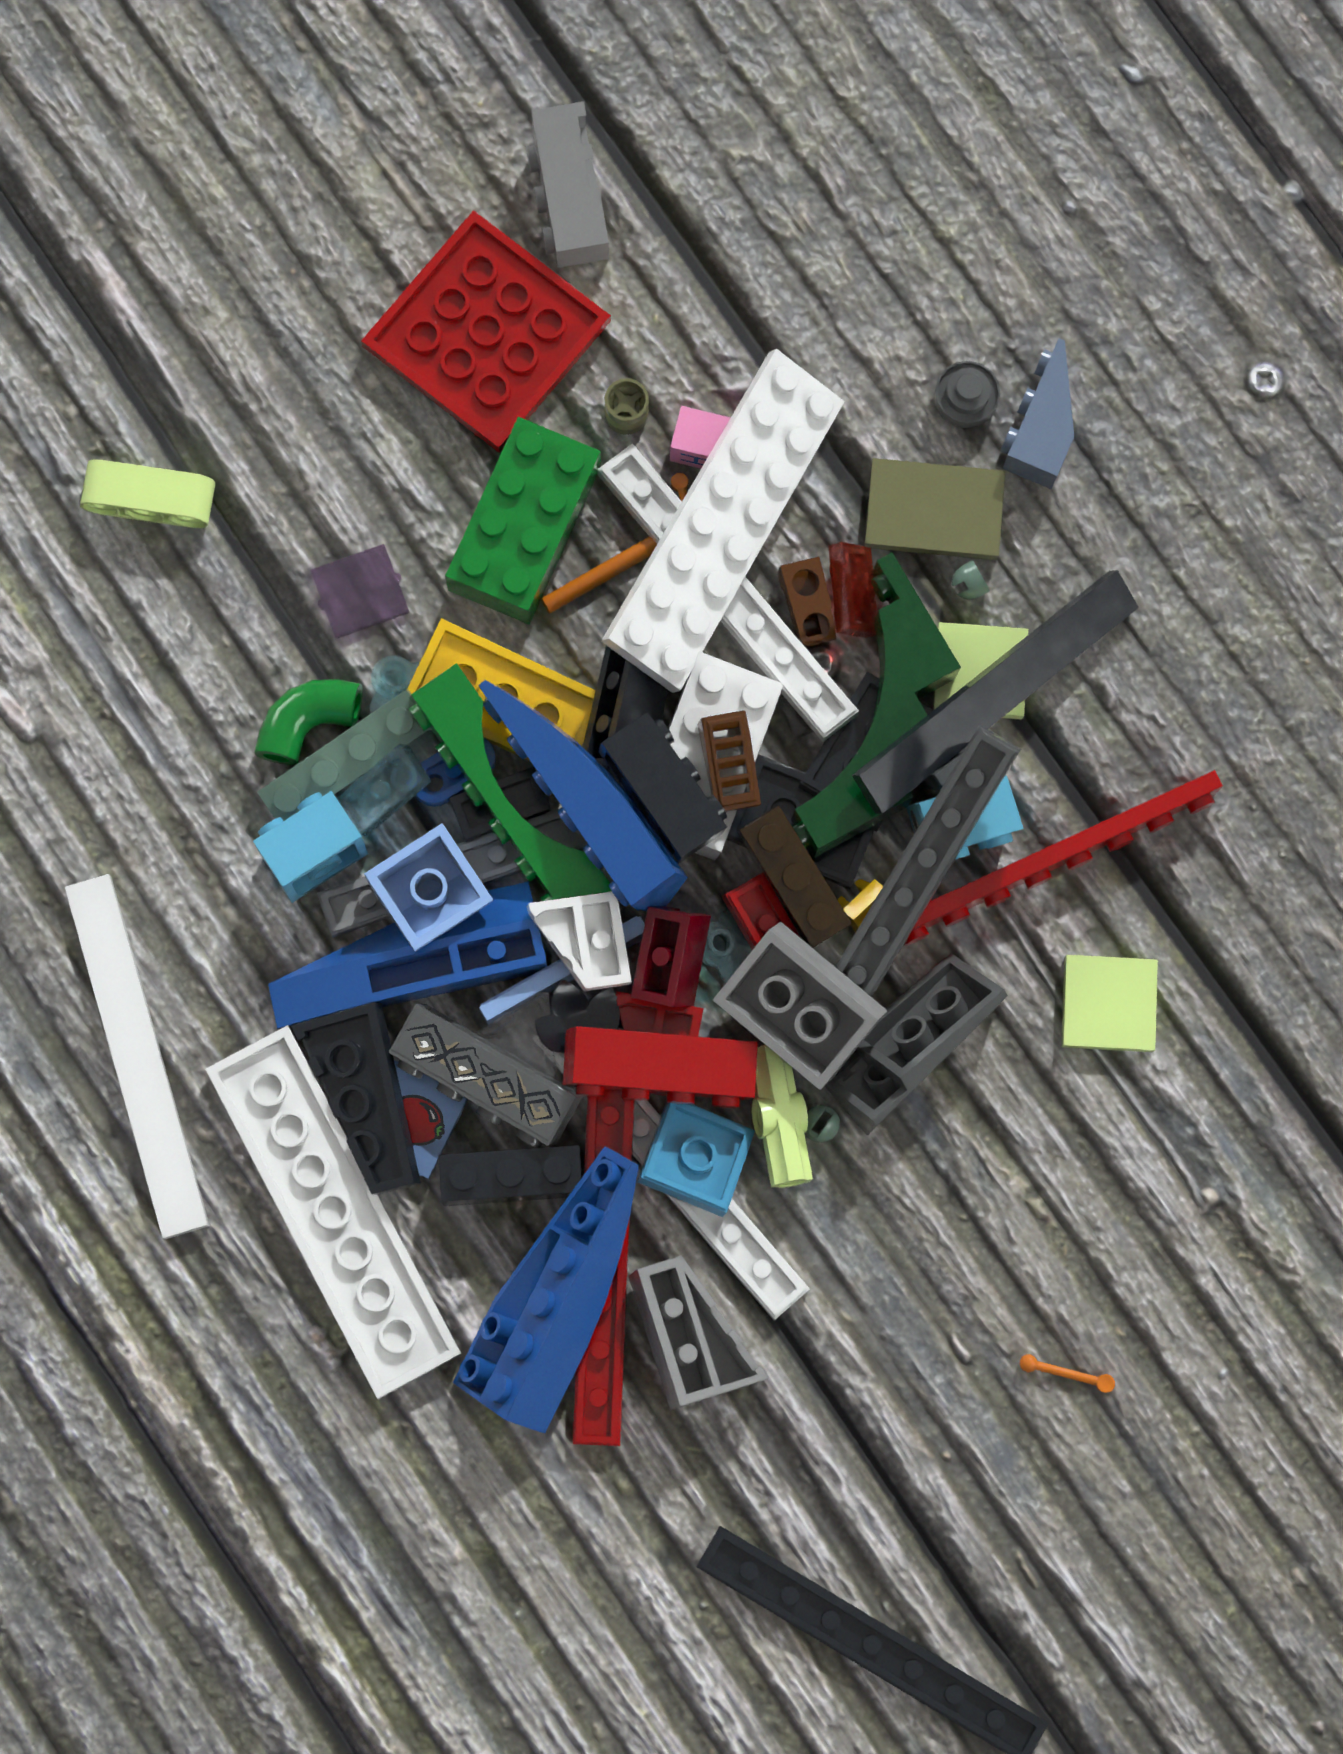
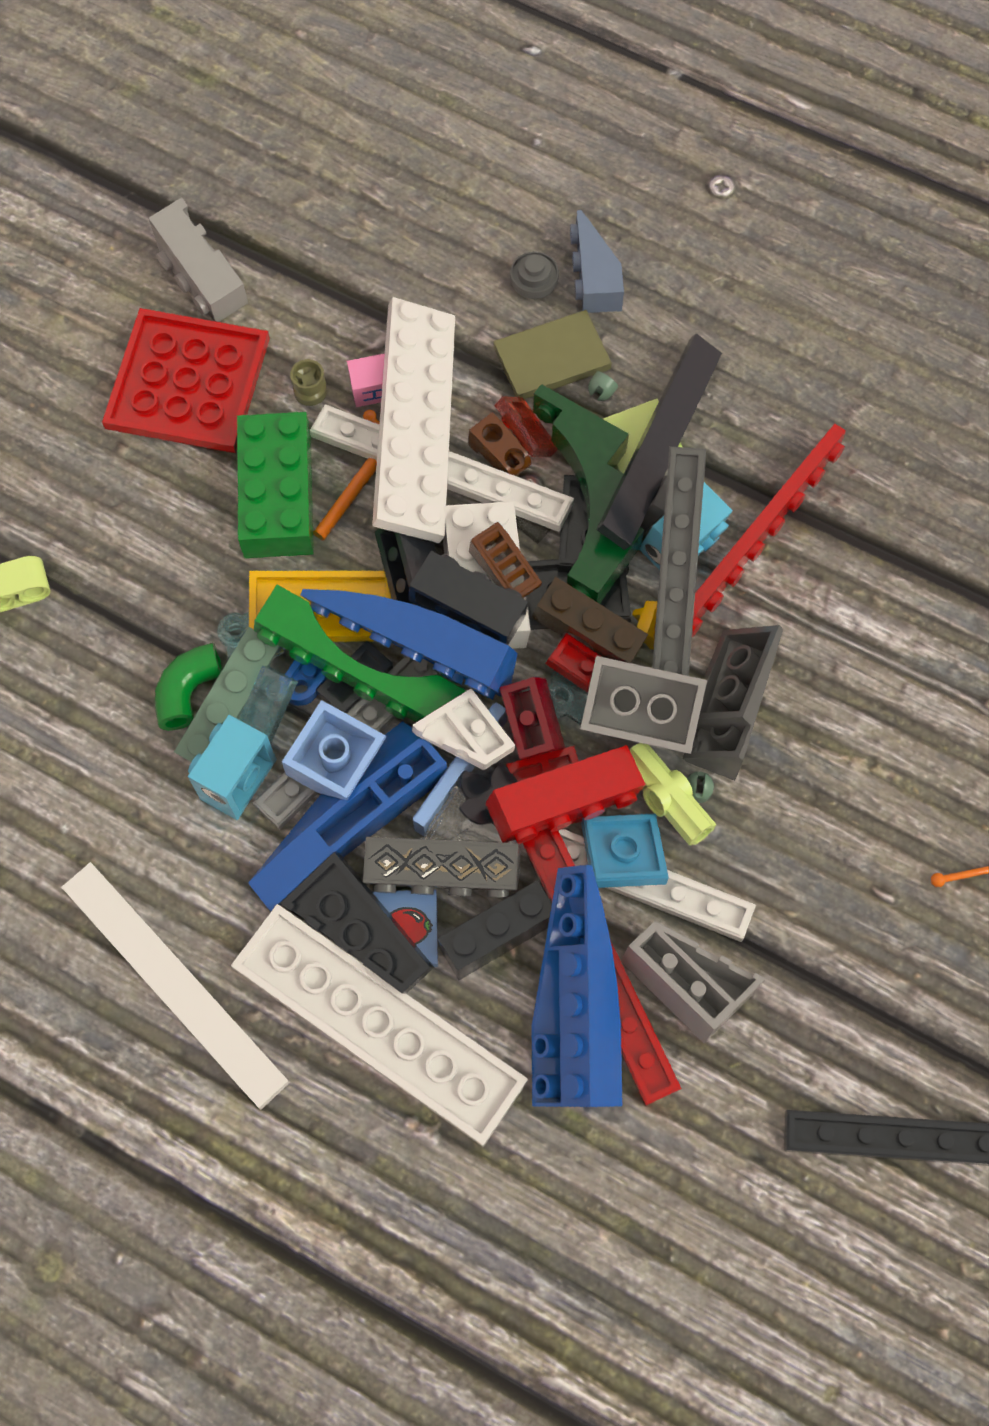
camera: 20 degrees left, 10 degrees down
clear purple piece [310,544,410,639] -> none
yellowish green tile [1062,955,1158,1052] -> none

